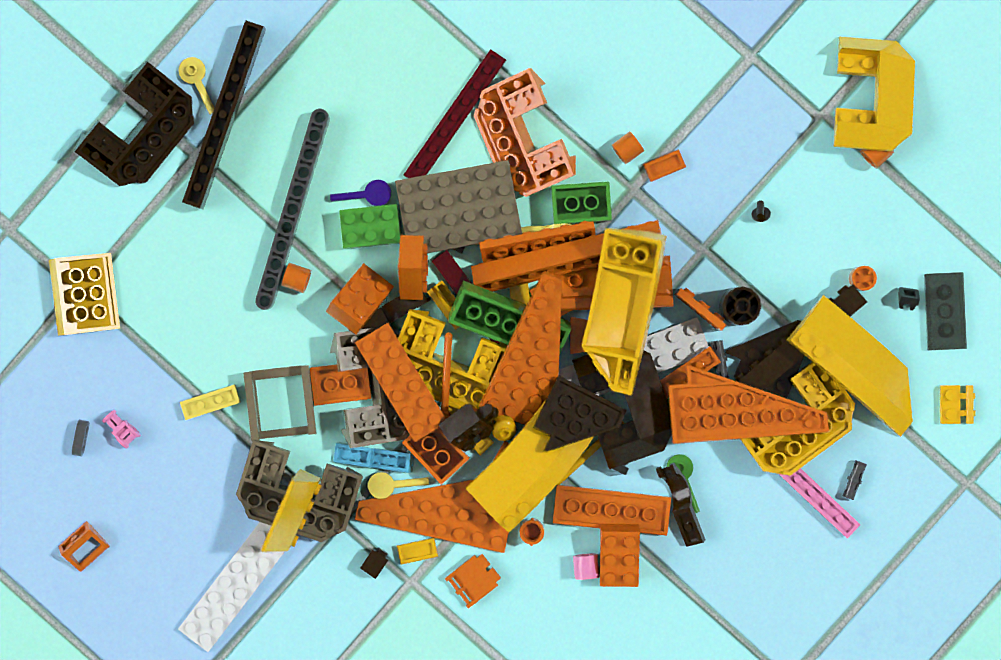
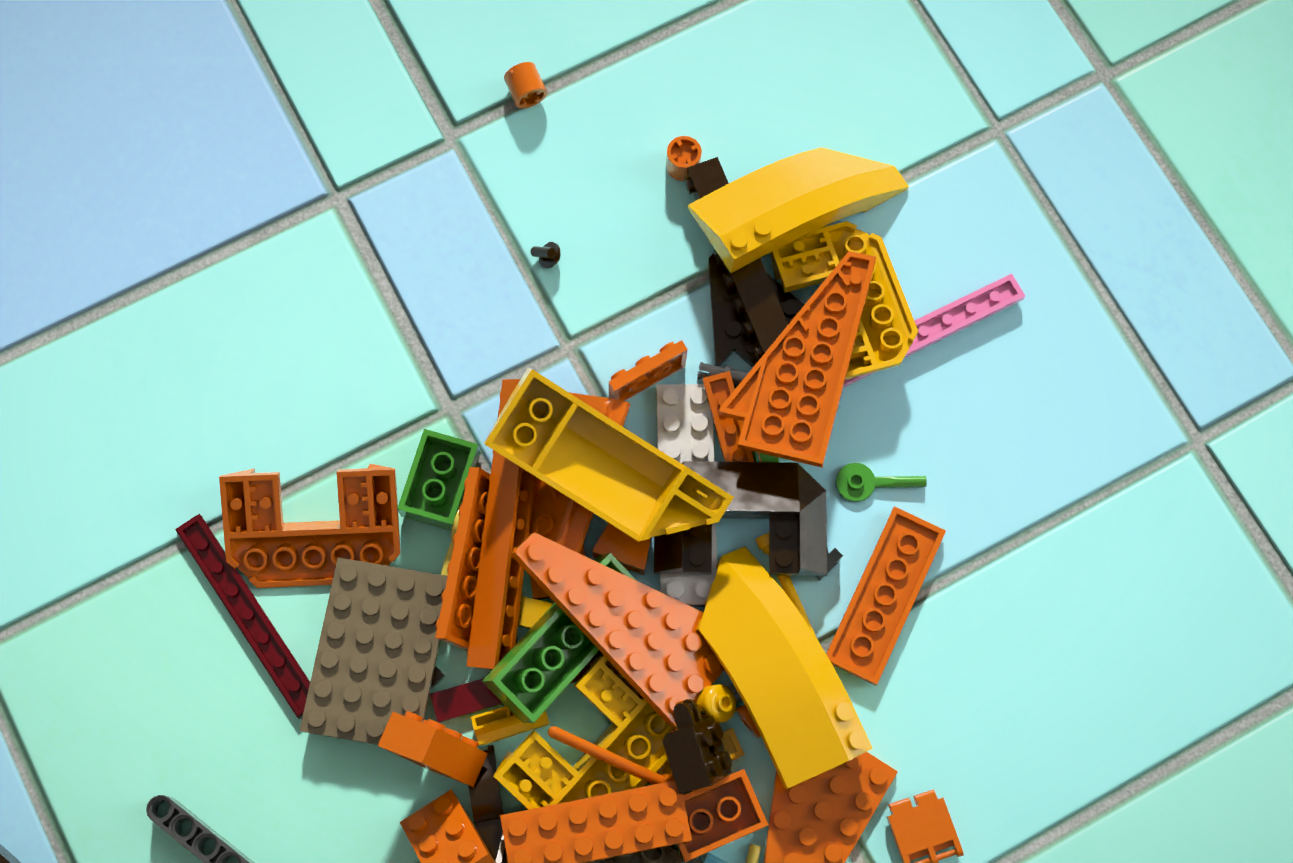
camera: 75 degrees left, 15 degrees down
dark purple piece [330,179,391,206] -> none
bright green brick [339,204,401,249] -> none
orange piece [519,518,544,546] -> none
dark brown wing [533,376,627,452] -> none
bright pink piece [573,553,599,580] -> none
orange brick [599,524,640,587] -> none
orange piece [611,131,644,165] -> none
orange tile [643,149,686,182] -> none
dark brown piece [656,463,706,547] -> none
dark brown cylinder [719,286,762,325] -> none
yellow slope [833,36,915,152] -> none
dark grey pin [842,460,867,500] -> none
pearl dark grey tile [898,287,920,311] -> none
clear smoke plate [924,272,967,350] -> none
yellow plate [940,385,976,424] -> none

